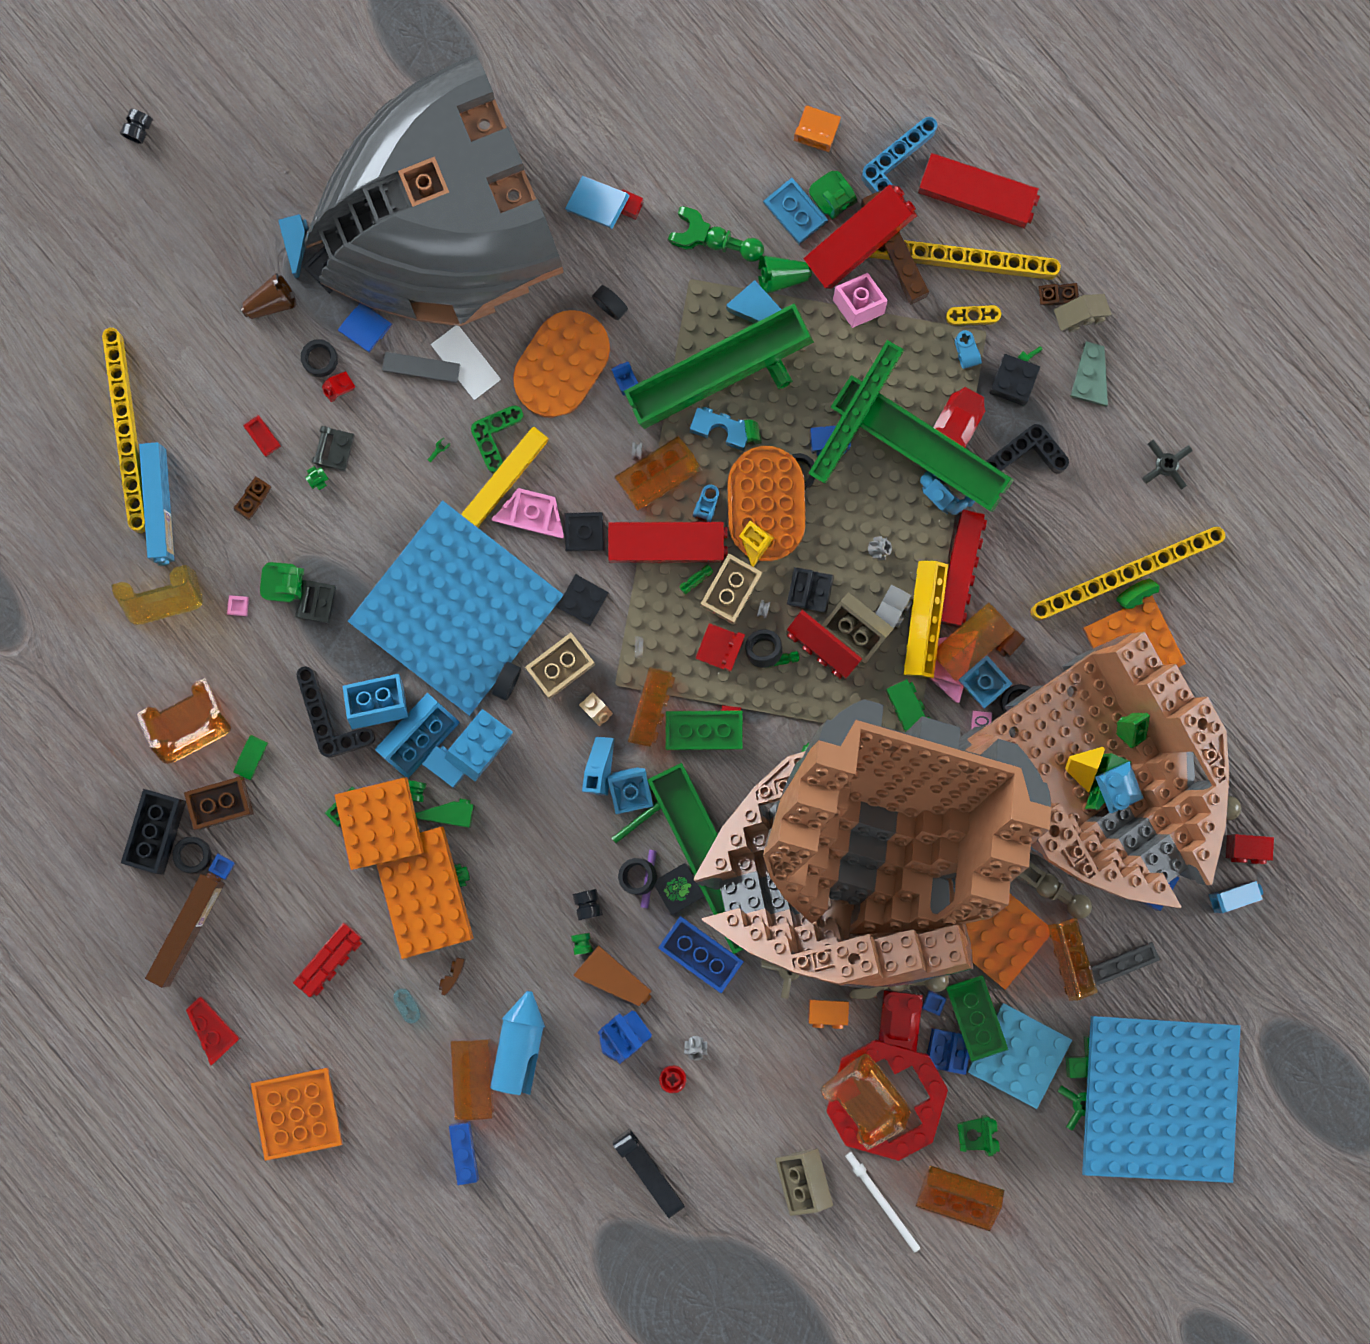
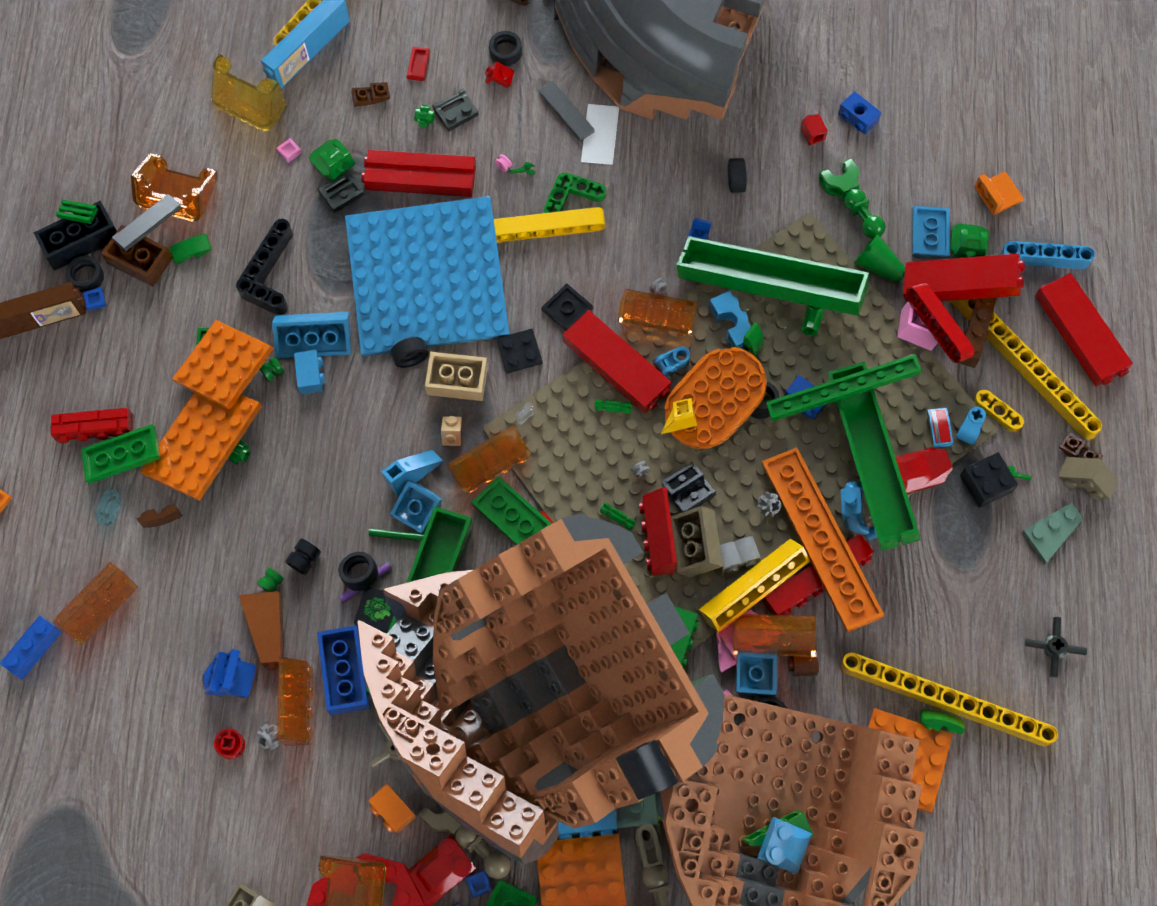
camera: 45 degrees right, 15 degrees down
blue slope [338,303,392,353] -> none
dark azure brick [342,674,409,730] -> none
green slope [415,799,475,828] -> none
dark azure brick [445,709,513,781] -> none
dark azure piece [490,991,545,1095] -> none
bright pink wing [492,488,564,539] -> none
orange plate [513,310,610,418] -> none
dark azure tile [565,176,630,229] -> none
black beam [612,1128,685,1219] -> none
red bracket [696,623,745,672] -> none
tan brick [700,554,762,625] -> none
dark azure slope [726,280,782,323] -> none
black tyre [745,629,782,668] -> none
black beam [986,424,1069,474] -> none
yellow slope [1065,747,1105,793] -> none
green slope [1116,713,1150,749] -> none
none -> green tile [56,199,98,224]
none -> green plate [81,424,161,484]
none -> tile [112,194,182,252]
none -> clear orange slope [277,657,313,746]
none -> red brick [361,150,476,197]
none -> bright pink bush [494,154,512,172]
none -> black slope [616,740,678,800]
none -> orange plate [762,447,884,633]
none -> blue brick [838,91,881,135]
none -> red beam [906,283,974,363]
none -> slope [927,408,953,448]

